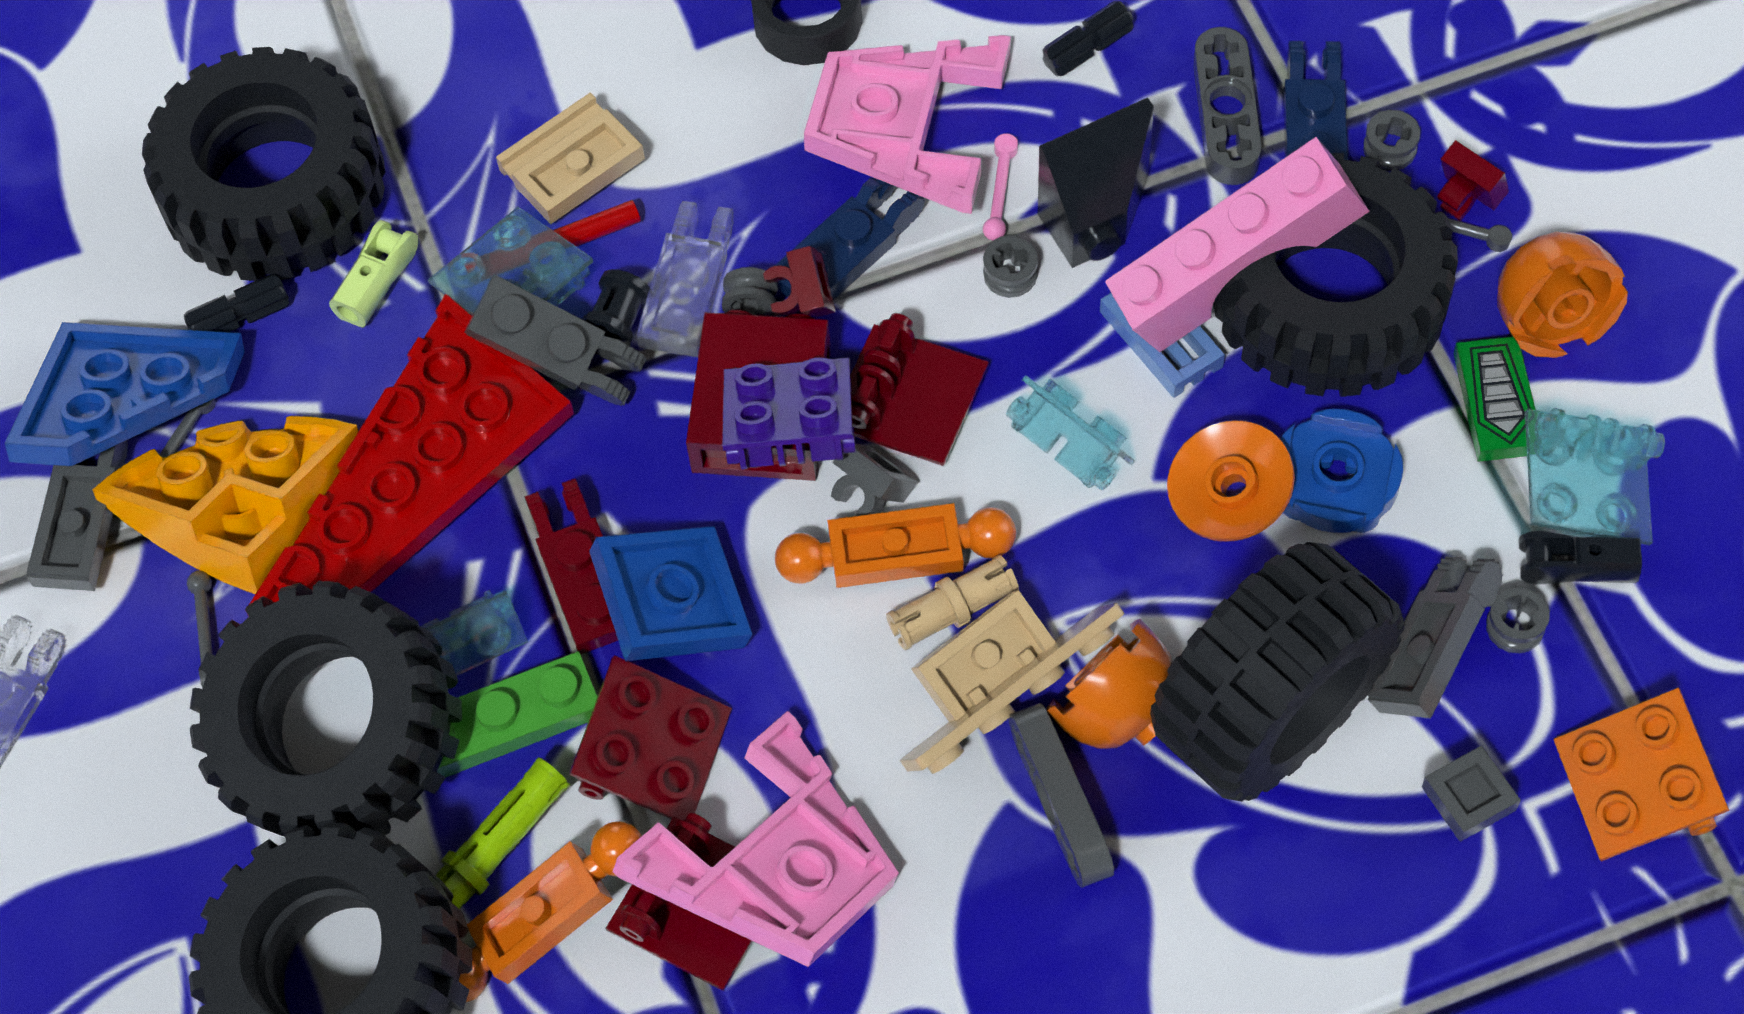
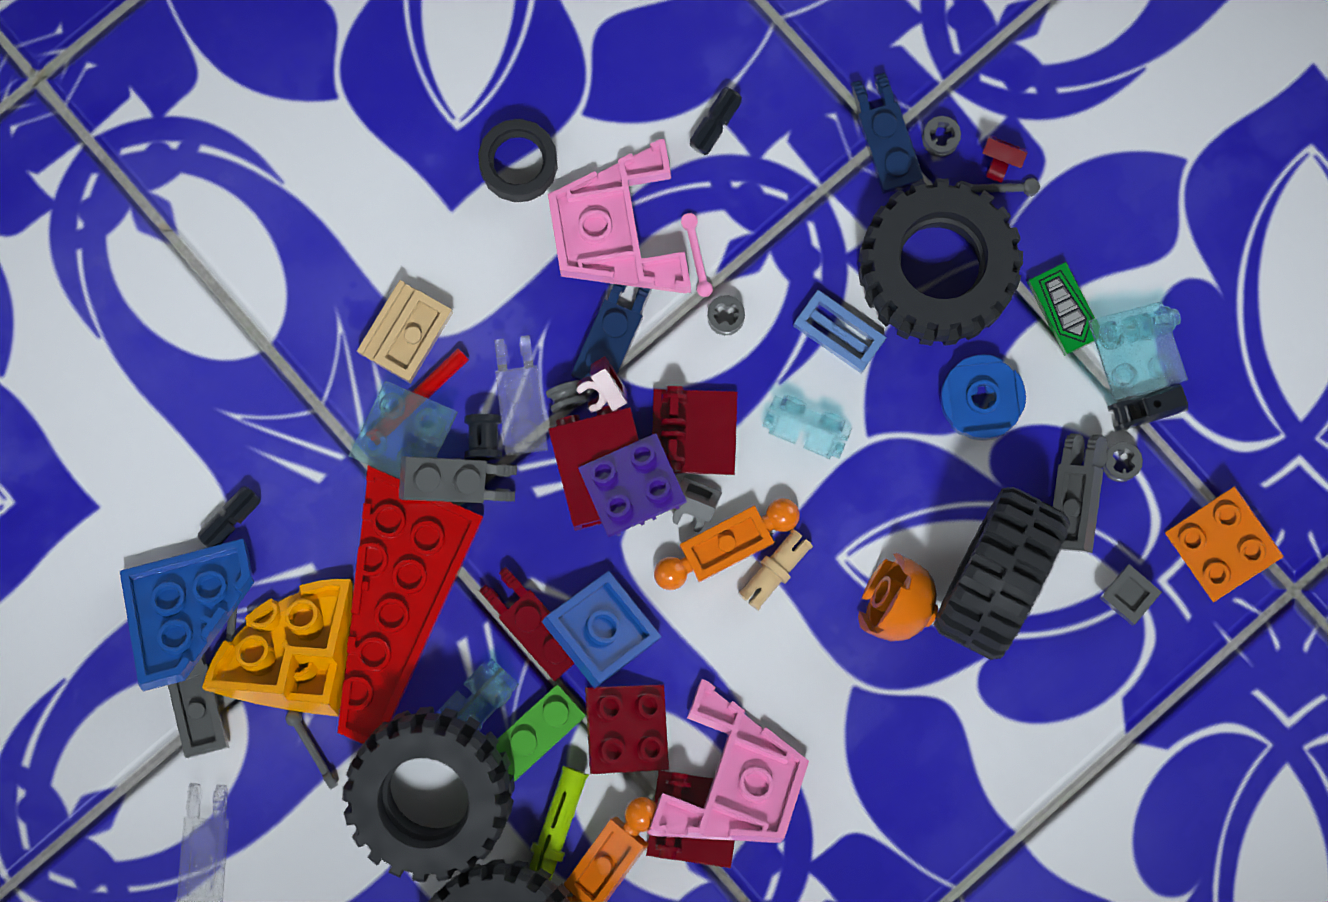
camera: 25 degrees left, 20 degrees up
black tyre [142,47,386,281] -> none
yellowish green bar [329,220,418,328] -> none
tan bracket [900,590,1125,774] -> none
dark grey beam [1008,703,1114,888] -> none
black slope [1038,97,1154,268] -> none
bright pink arch [1105,137,1370,352] -> none
orange dish [1167,421,1295,542] -> none
dark grey beam [1193,27,1261,185] -> none
orange cylinder [1497,231,1628,358] -> none

